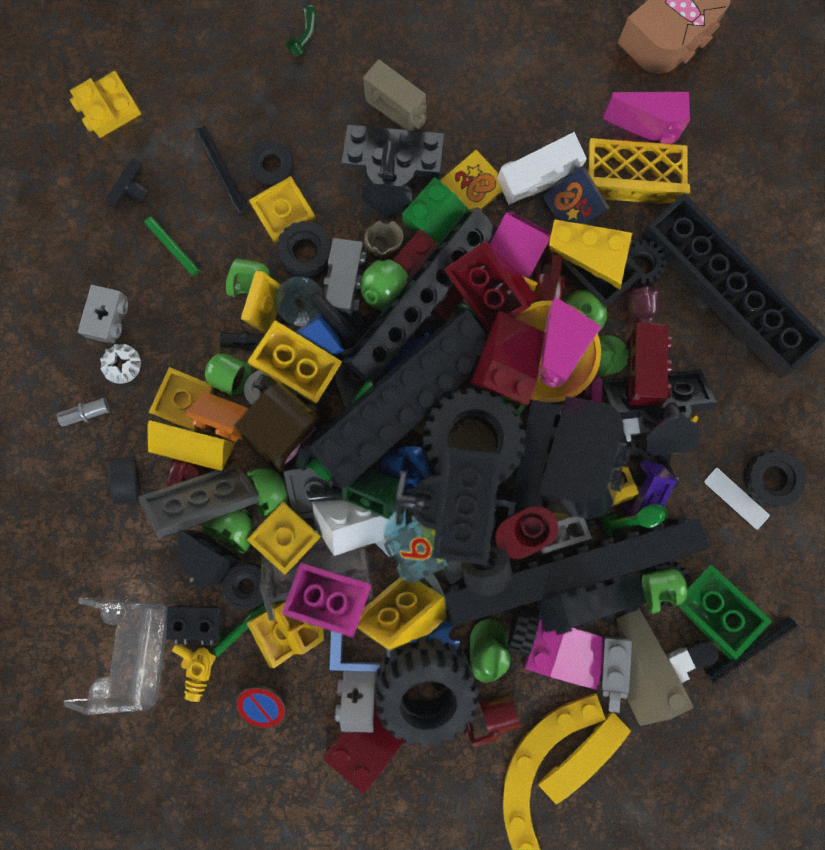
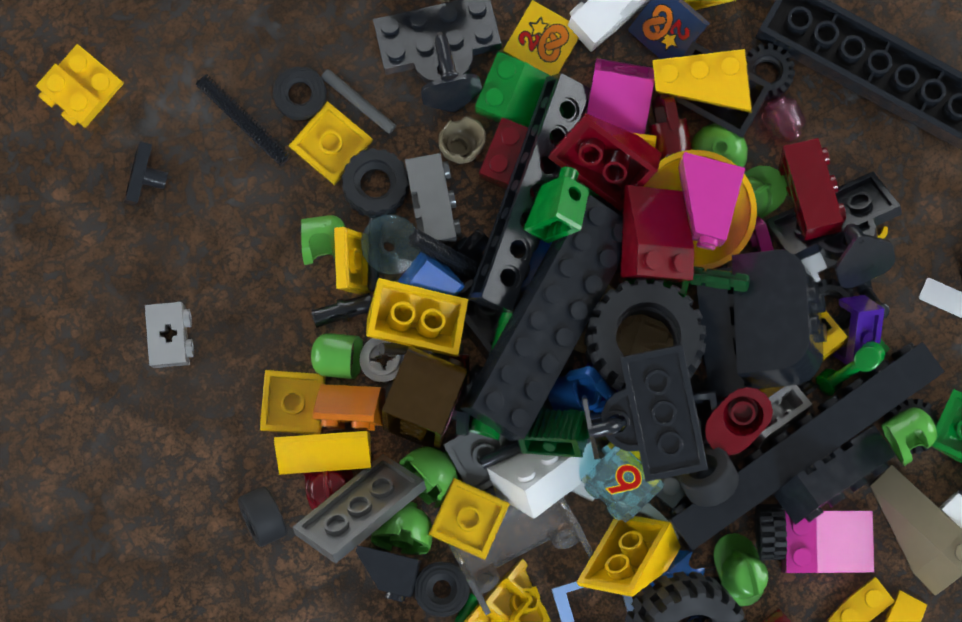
camera: 20 degrees left, 0 degrees up
light grey axle [57,397,110,426] -> none
white gear [100,344,141,384] -> none
green bar [144,216,200,276] -> none
dark pink slope [281,563,371,638] -> none
bright green cylinder [360,259,409,311] -> none
light grey hinge [602,636,632,713] -> none
none -> dark grey bar [321,69,397,134]
none -> green torso [523,167,589,243]
none -> dark green axle [689,266,750,292]

